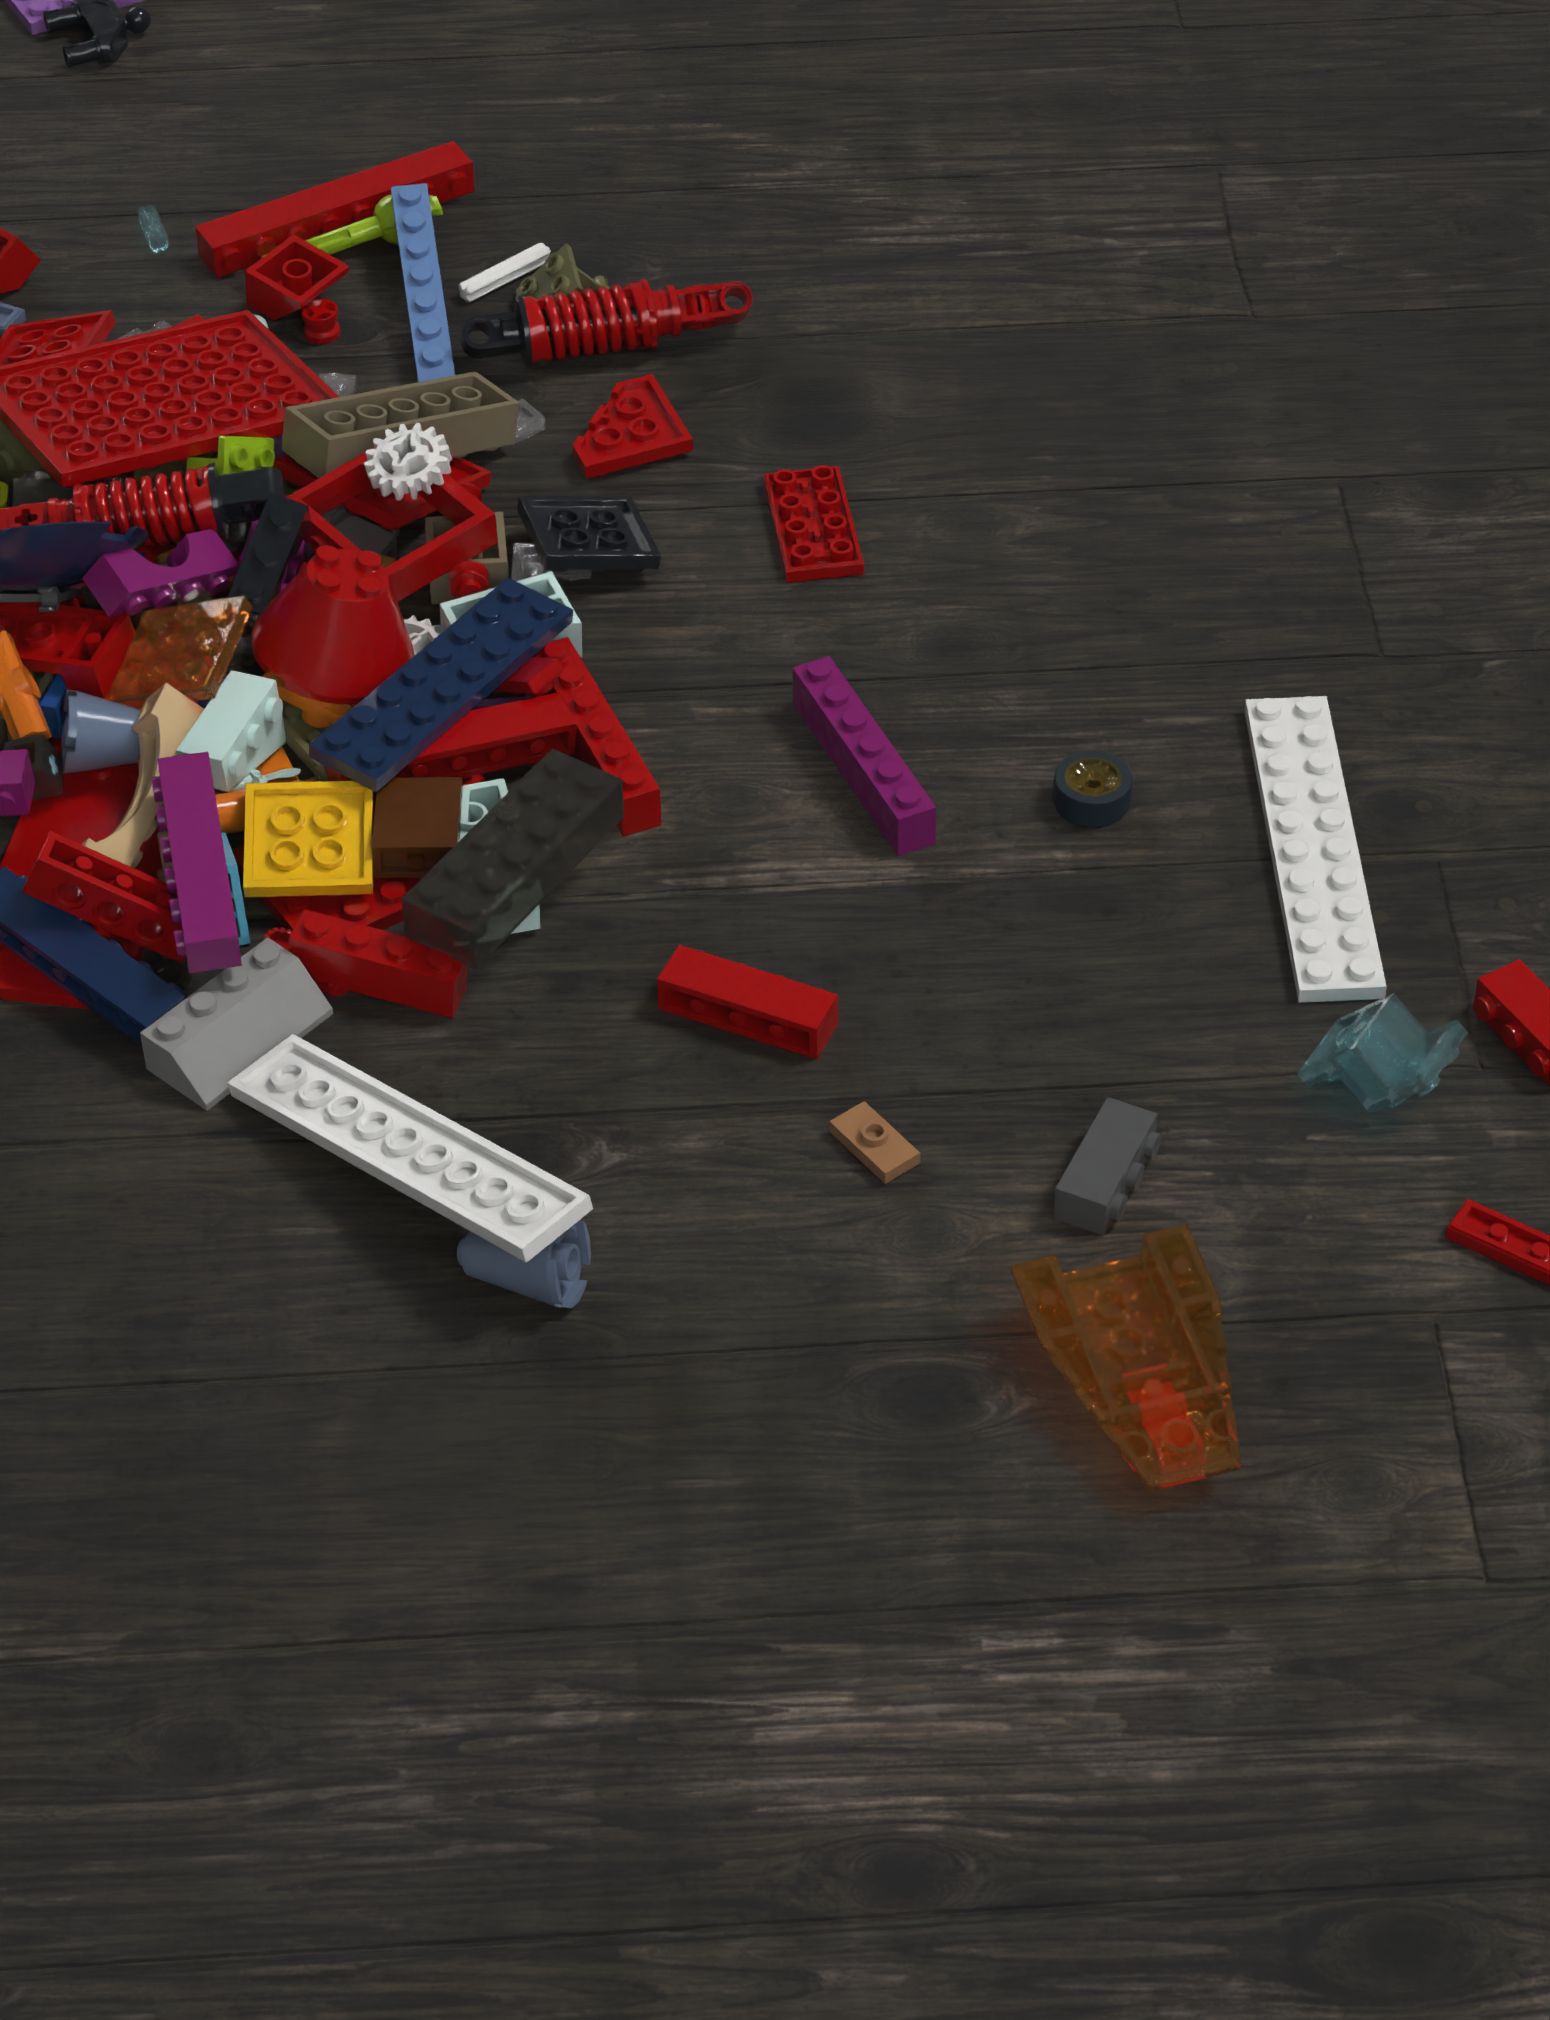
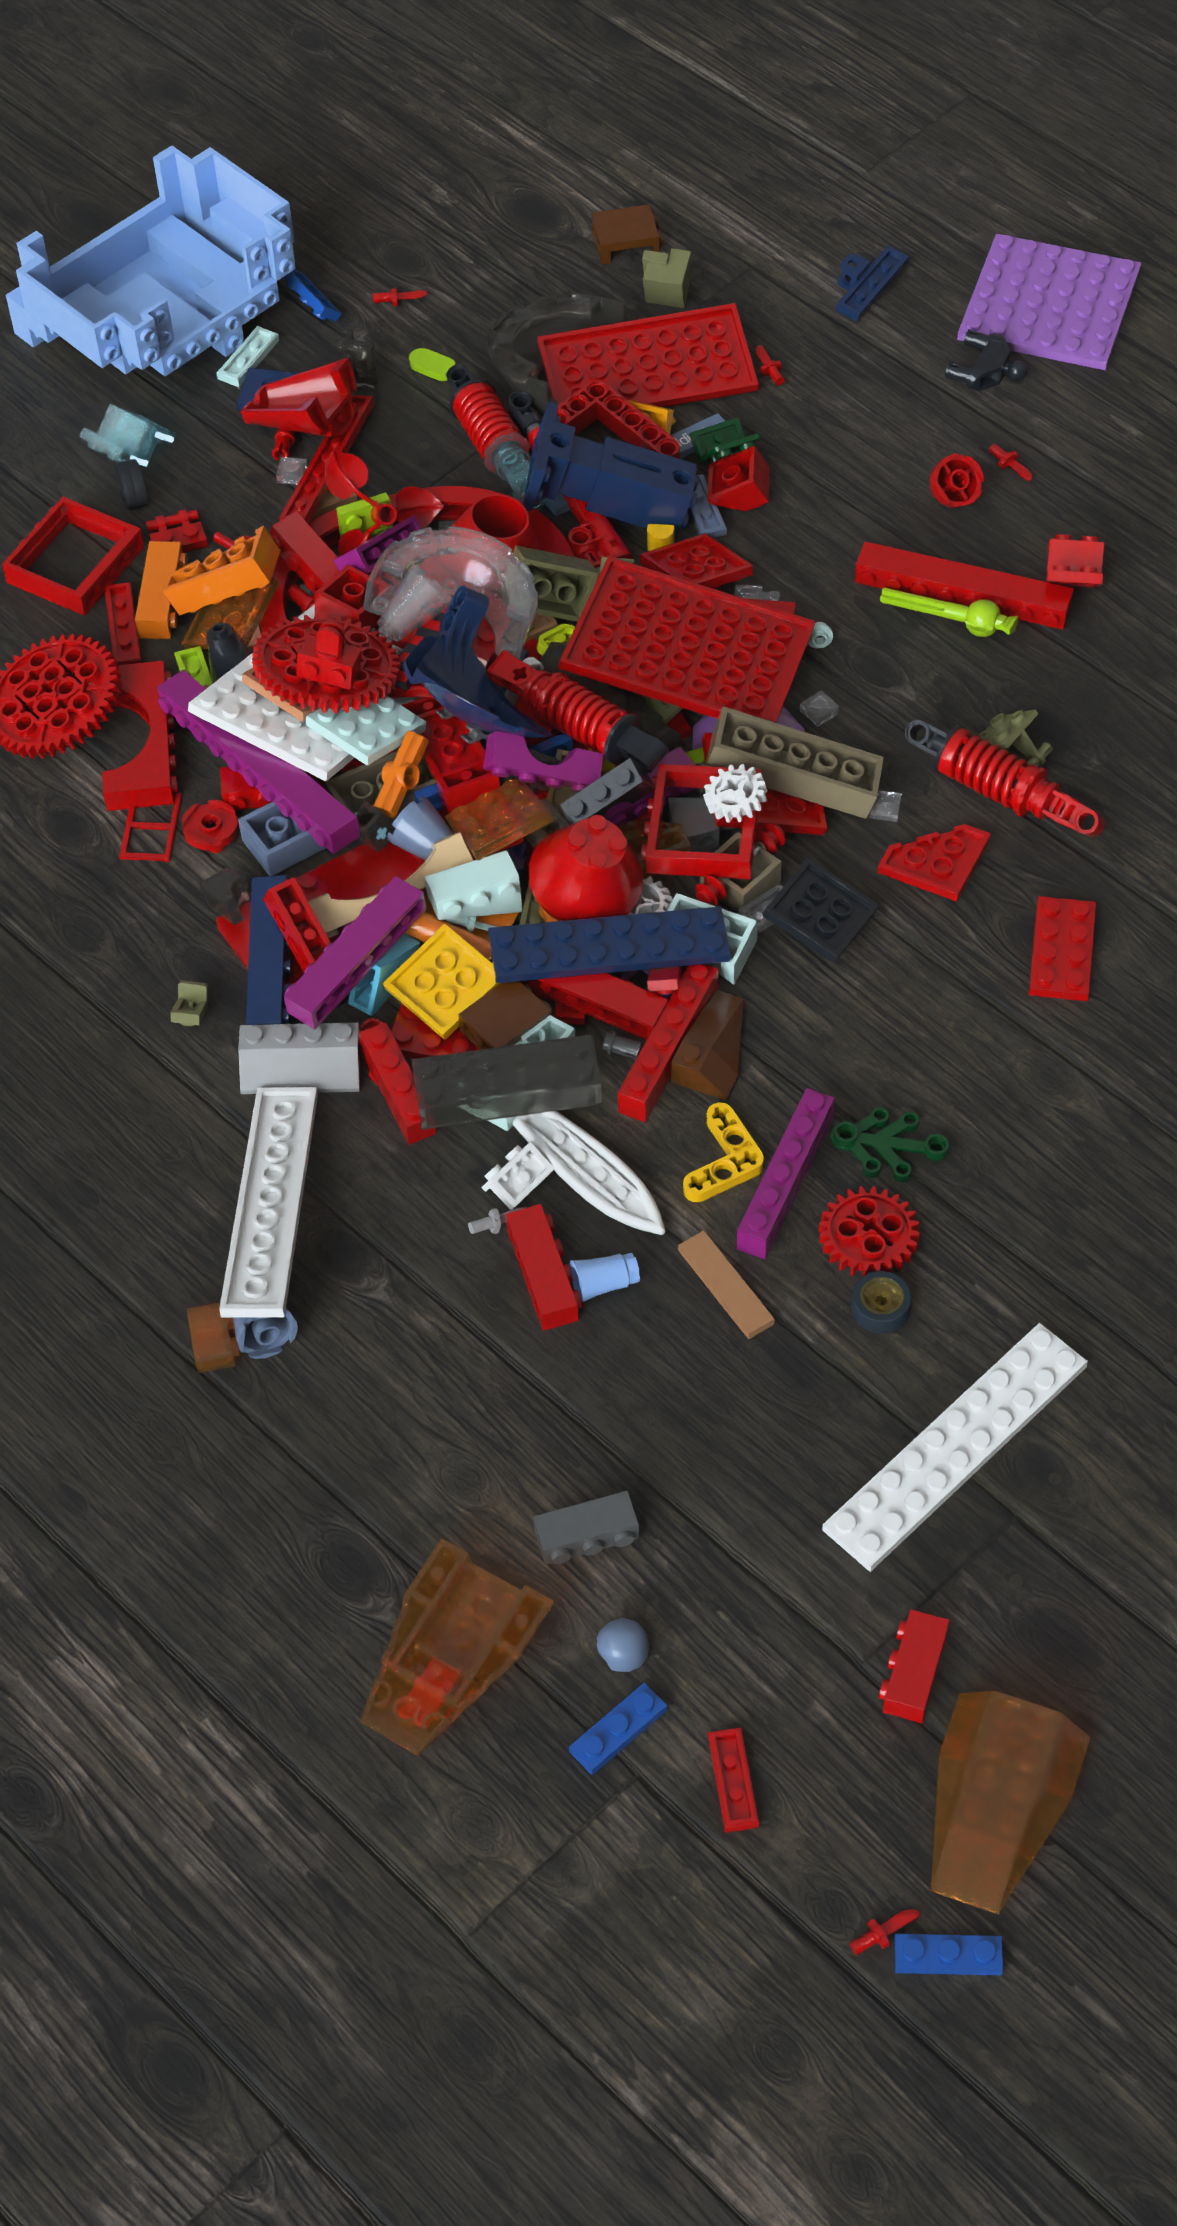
camera: 50 degrees right, 10 degrees up
clear light blue piece [137,205,170,253] -> none
lime bracket [187,436,275,475] -> none
red slope [245,234,349,320] -> none
red wheel [301,298,341,345] -> none
medium blue plate [391,183,455,382] -> none
white axle [458,243,551,303] -> none
red tile [763,465,864,583] -> none
medium nougat plate [829,1101,920,1184] -> none
clear light blue bracket [1297,993,1468,1113] -> none
none -> olive bracket [170,980,208,1026]
none -> clear orange brick [187,1302,240,1373]
none -> light grey piece [468,1207,526,1234]
none -> white bracket [481,1142,554,1210]
none -> white piece [513,1100,665,1235]
none -> light blue plant [569,1253,640,1302]
none -> blue plate [569,1682,667,1775]
none -> sand blue hair [596,1617,649,1672]
none -> reddish brown wedge [671,990,744,1101]
none -> medium nougat tile [678,1230,775,1340]
none -> yellow beam [683,1102,764,1202]
none -> red gear [819,1186,920,1277]
none -> dark green plant [831,1107,949,1182]
none -> red cylinder [929,454,984,508]
none -> red piece [989,444,1032,481]
none -> red plate [1029,896,1096,1001]
none -> red bracket [1045,534,1104,588]

